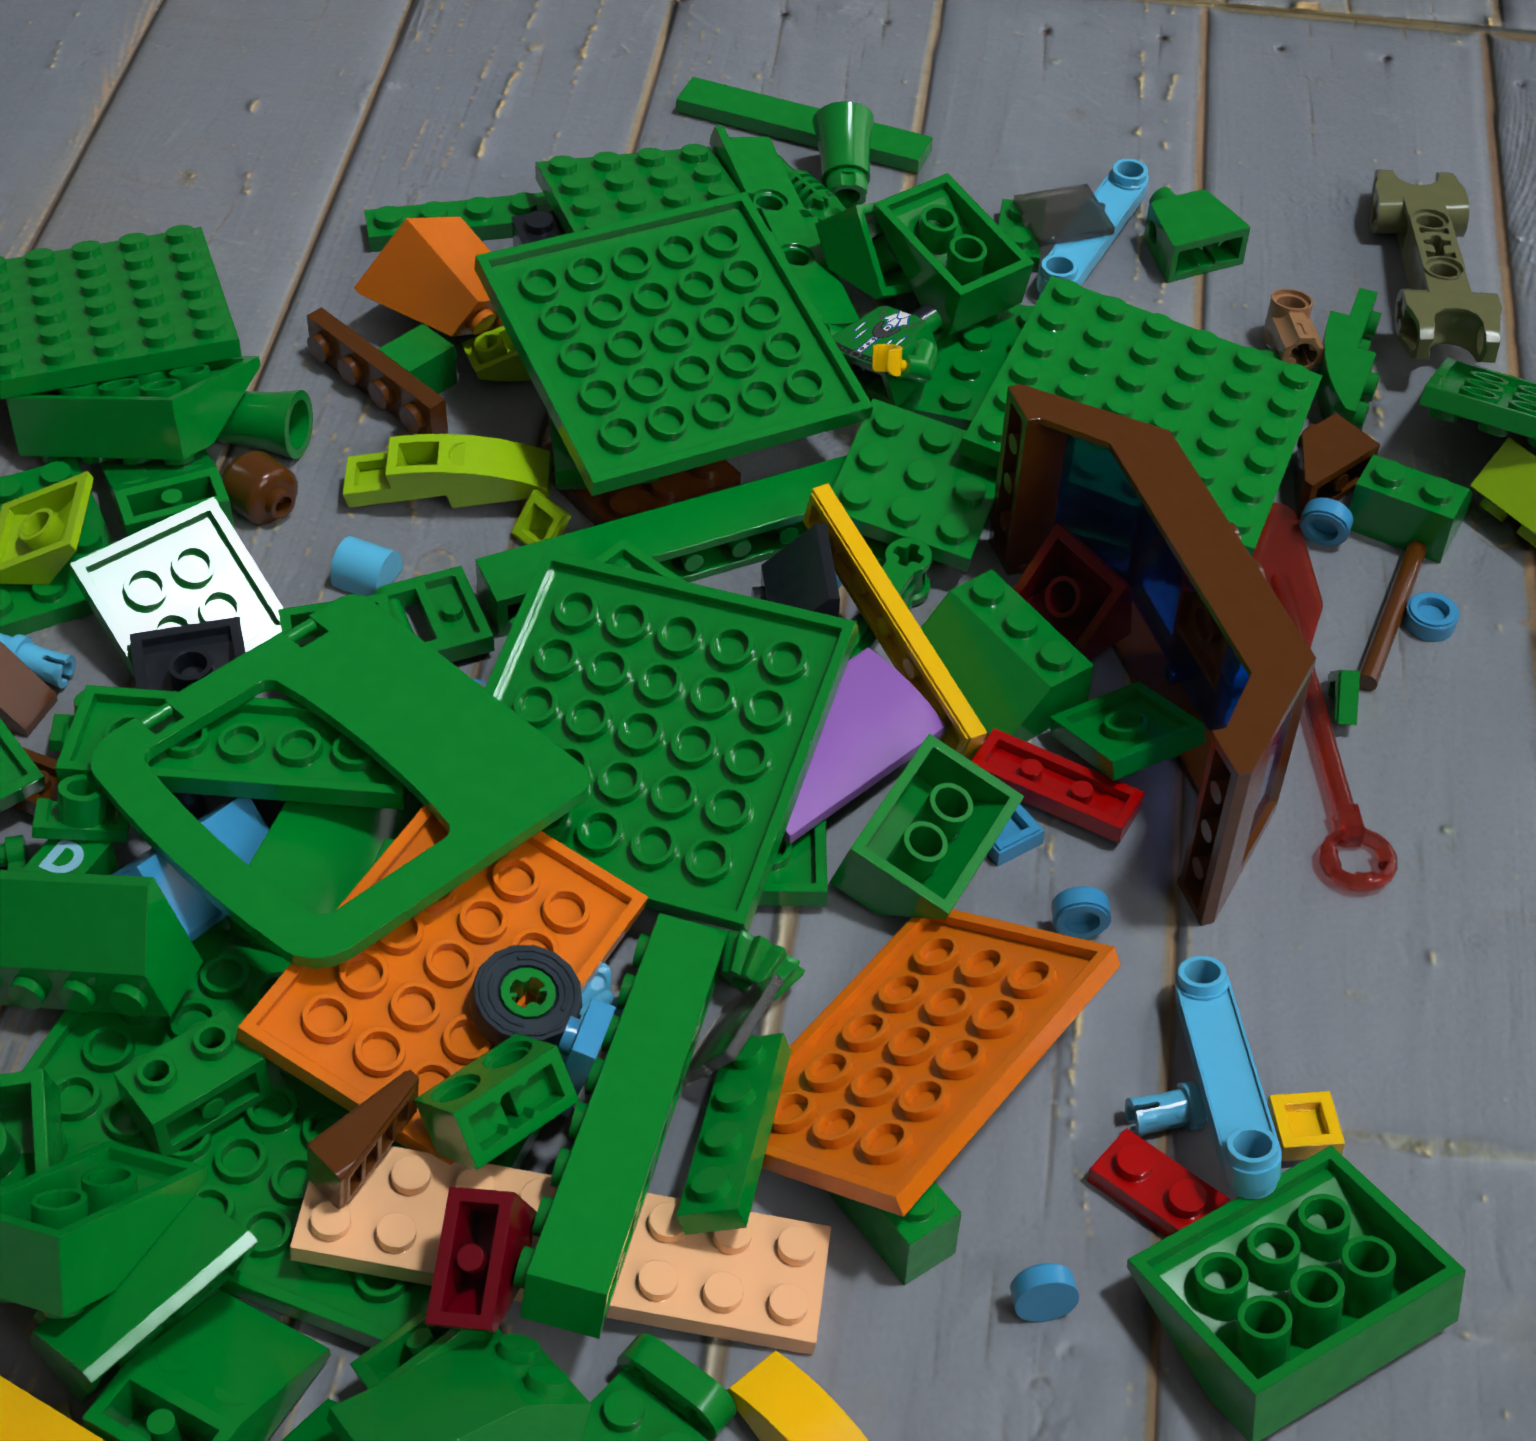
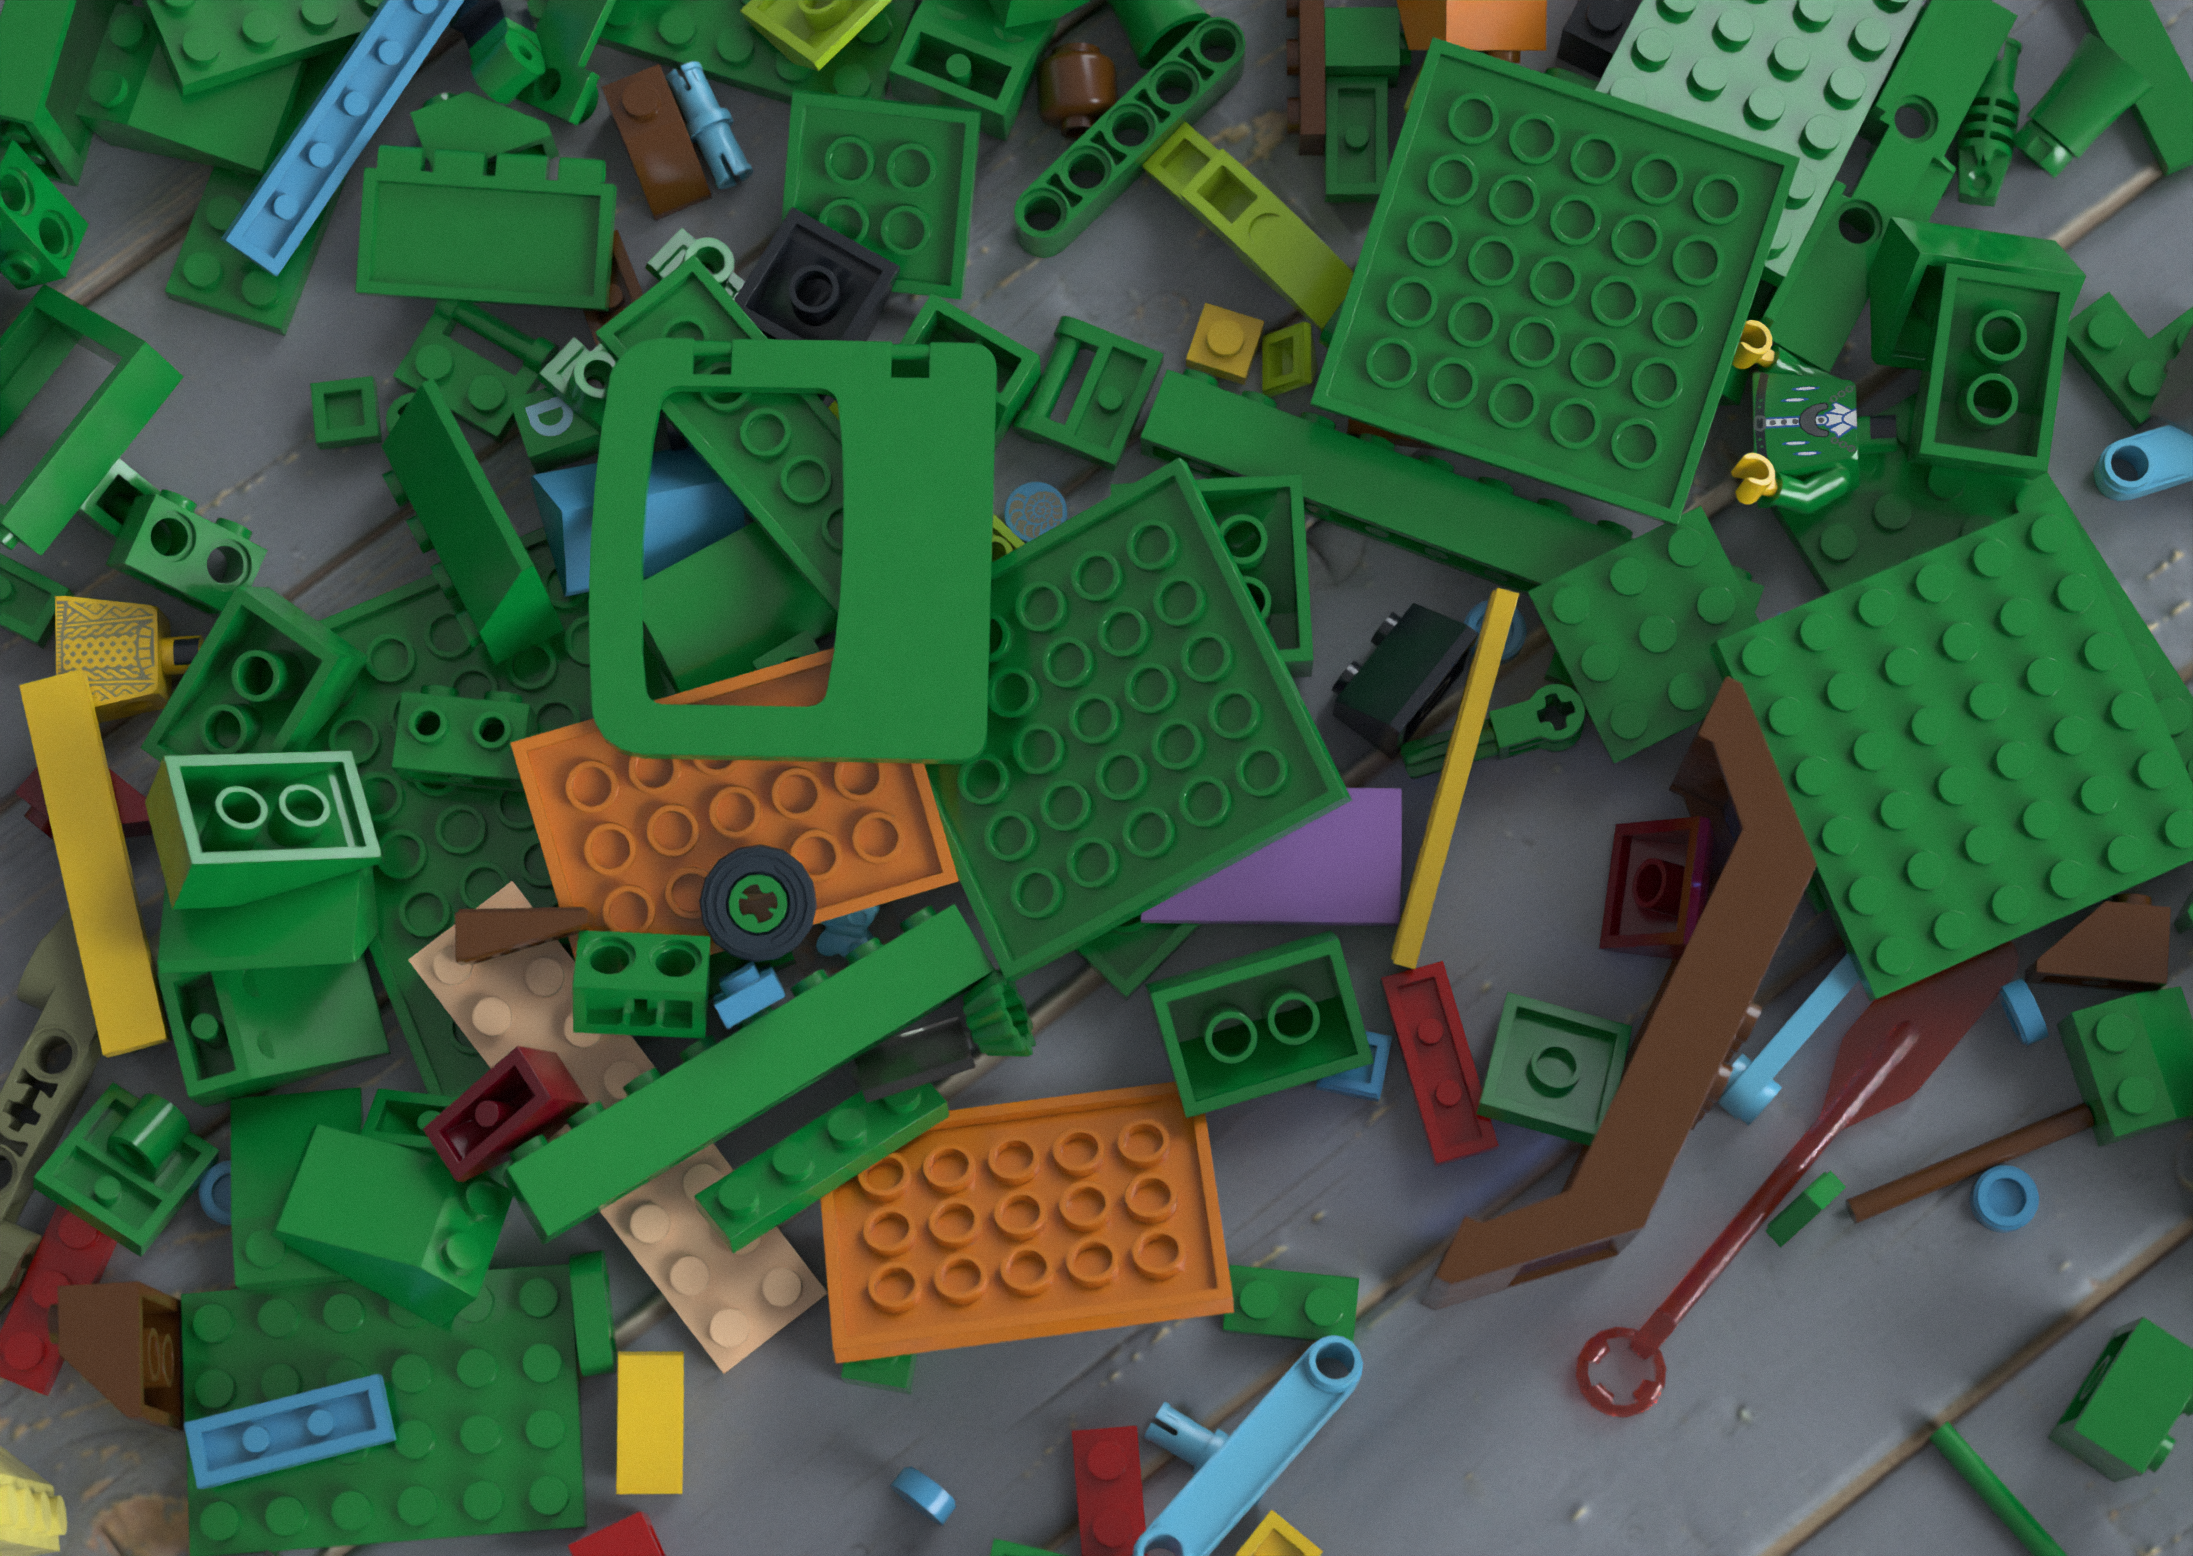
camera: 50 degrees right, 30 degrees up
medium azure brick [330,536,403,596] -> none
green slope [921,569,1094,741] -> none
dark azure tile [1051,886,1111,939] -> none
none -> green beam [1014,17,1246,258]
none -> yellow plate [1186,303,1265,385]
none -> green plate [1223,1265,1359,1343]
none -> green plate [1325,76,1388,203]

